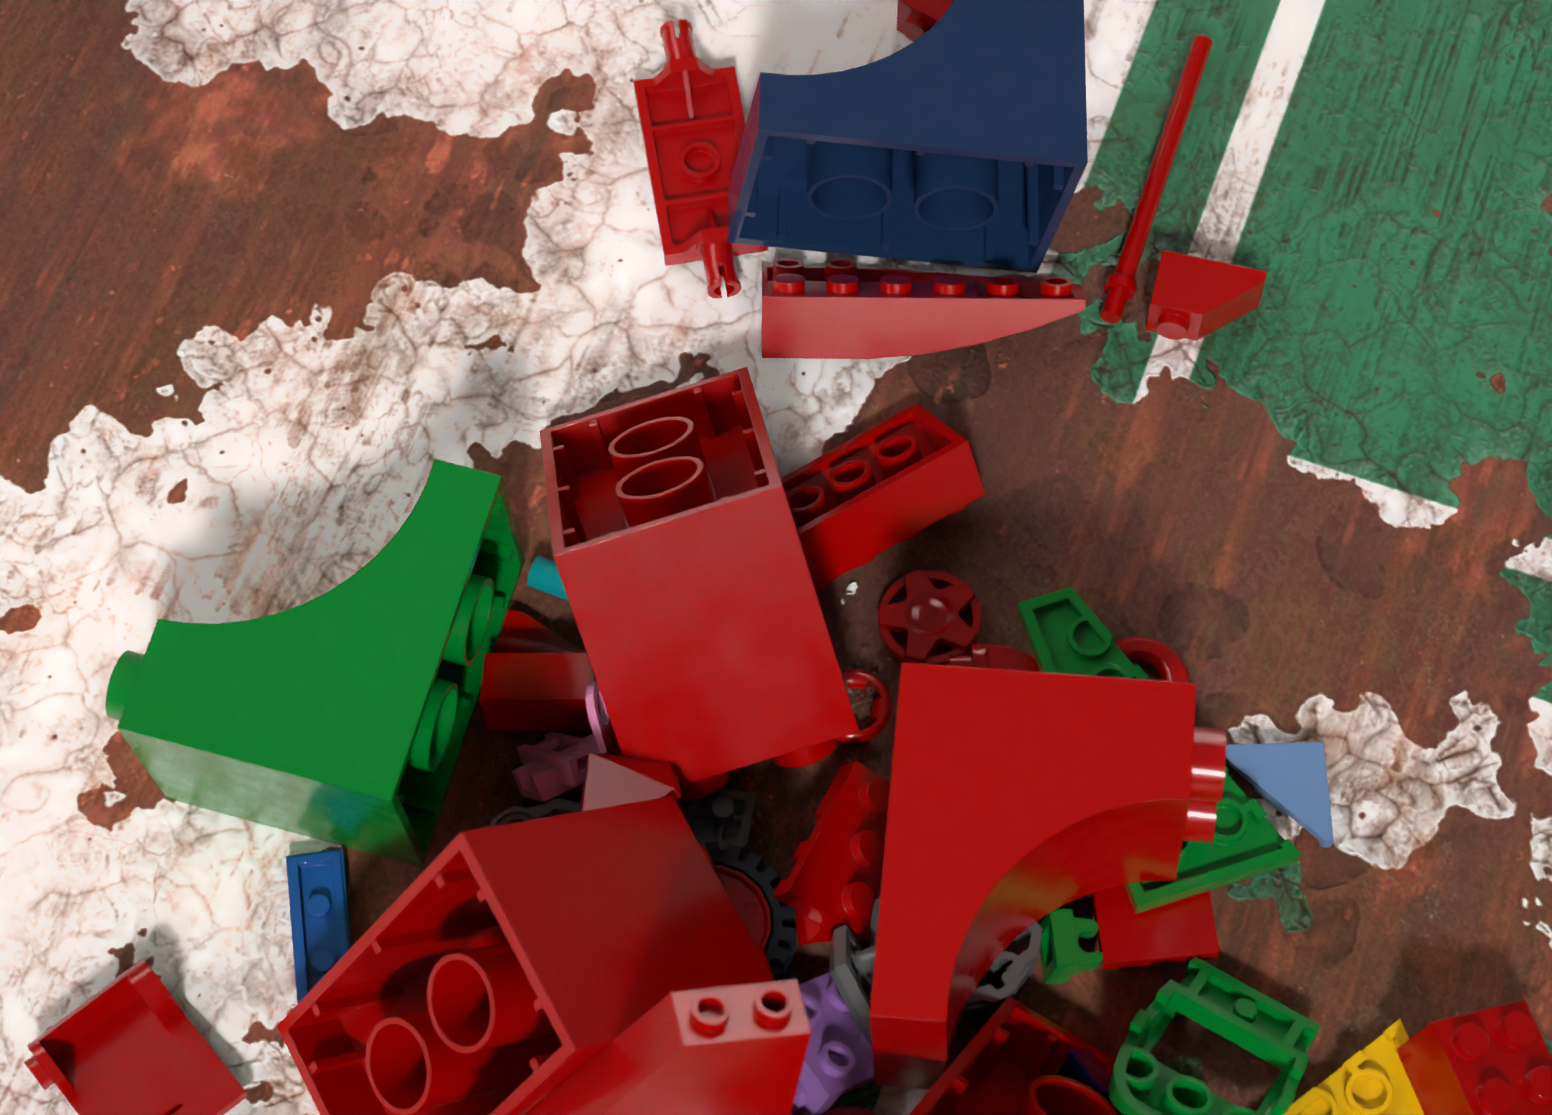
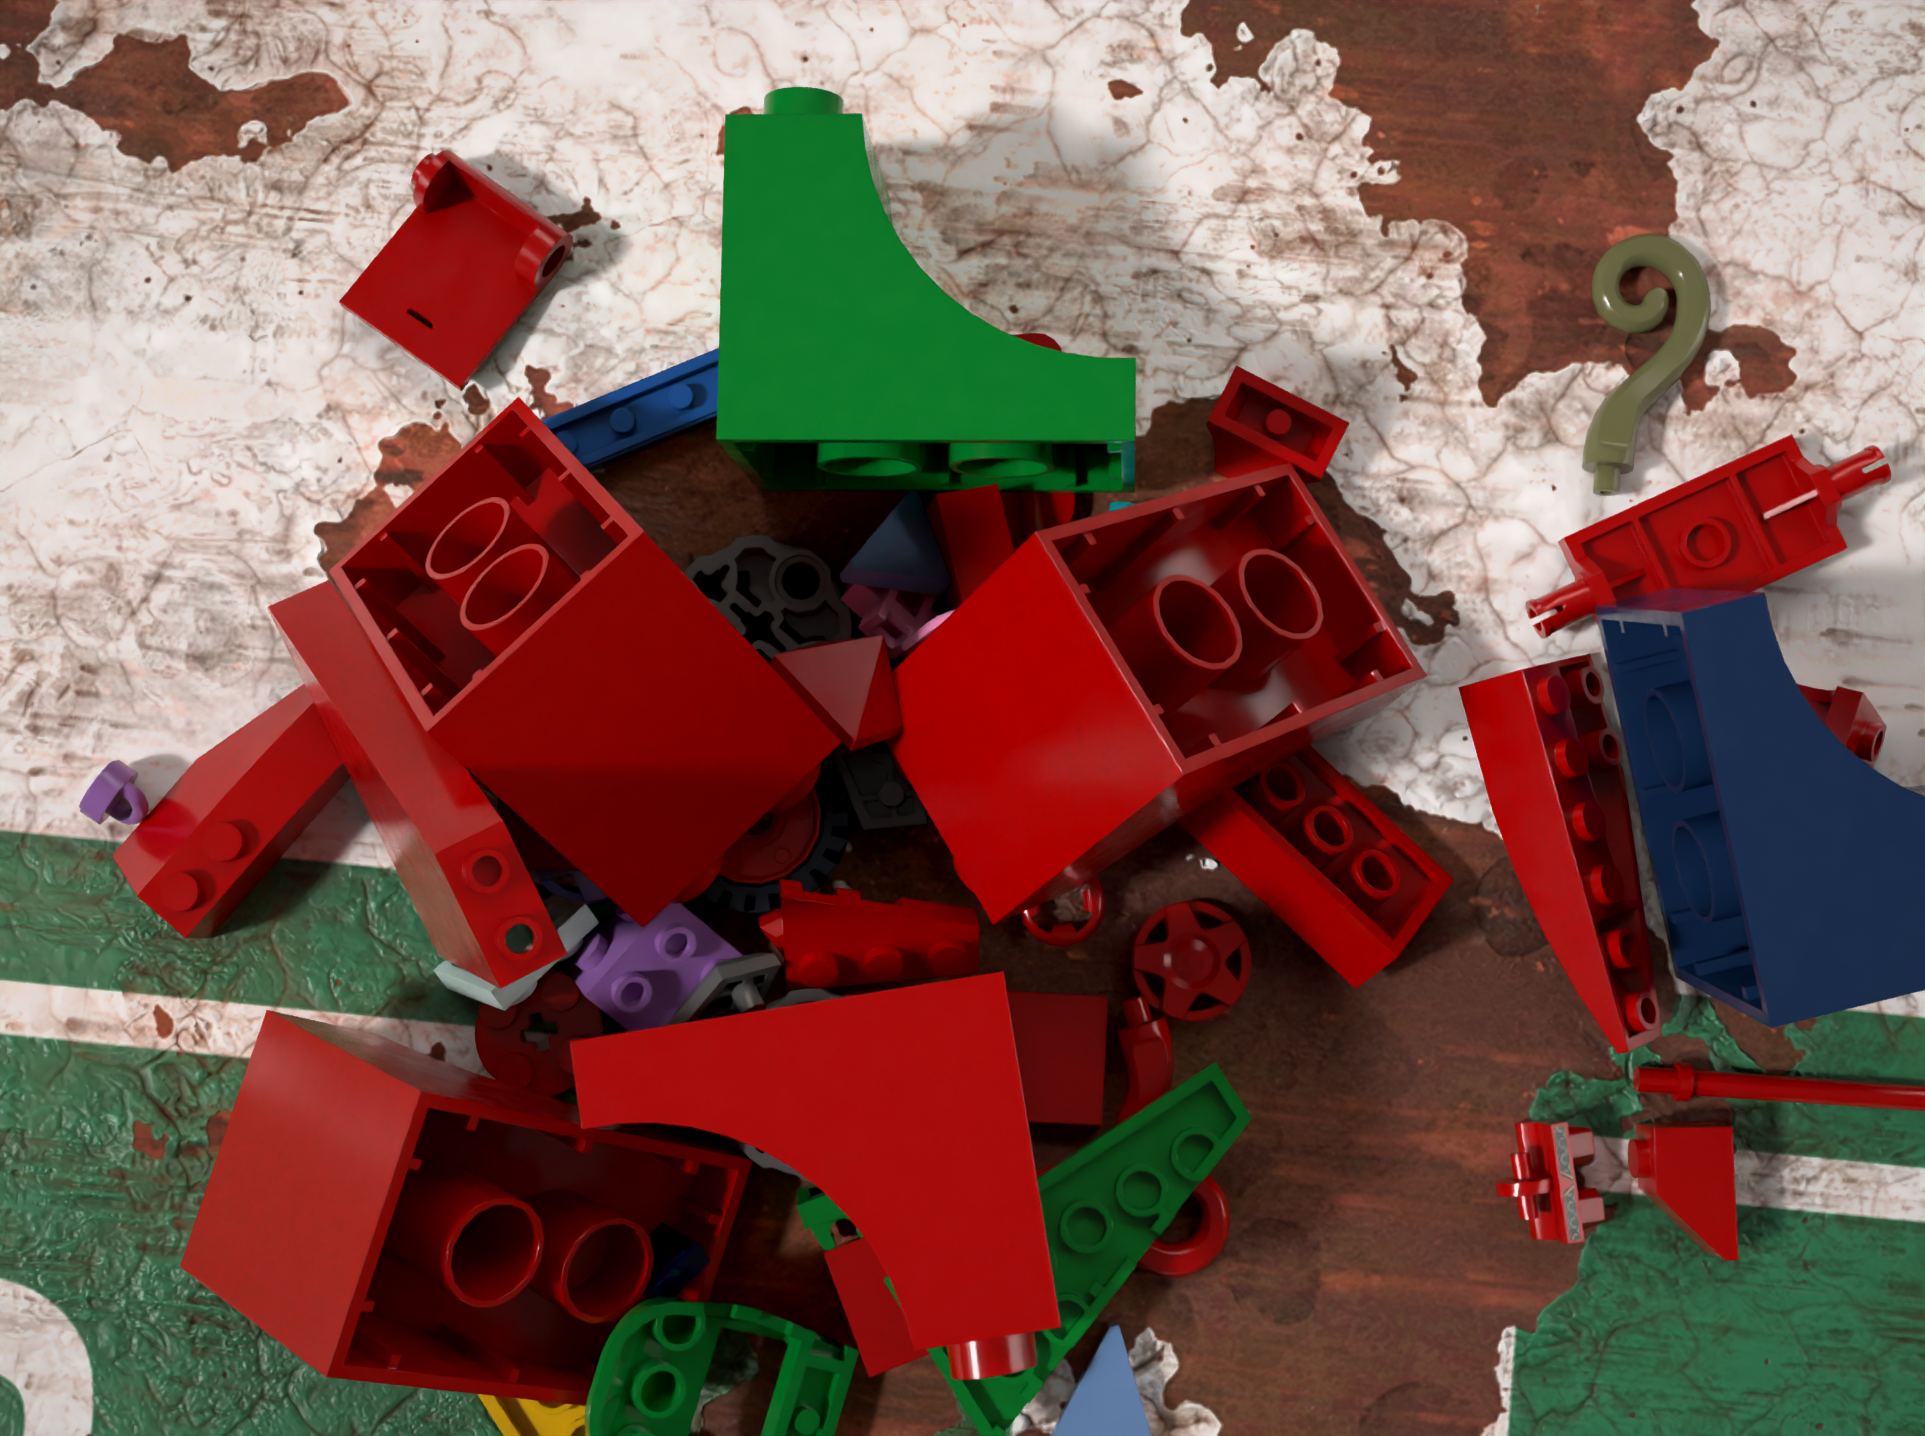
camera: 75 degrees right, 20 degrees up
none -> medium blue tile [840,490,952,596]
none -> red slope [1206,365,1350,483]
none -> red hips [1495,1120,1605,1244]
none -> olive plant [1582,233,1711,496]

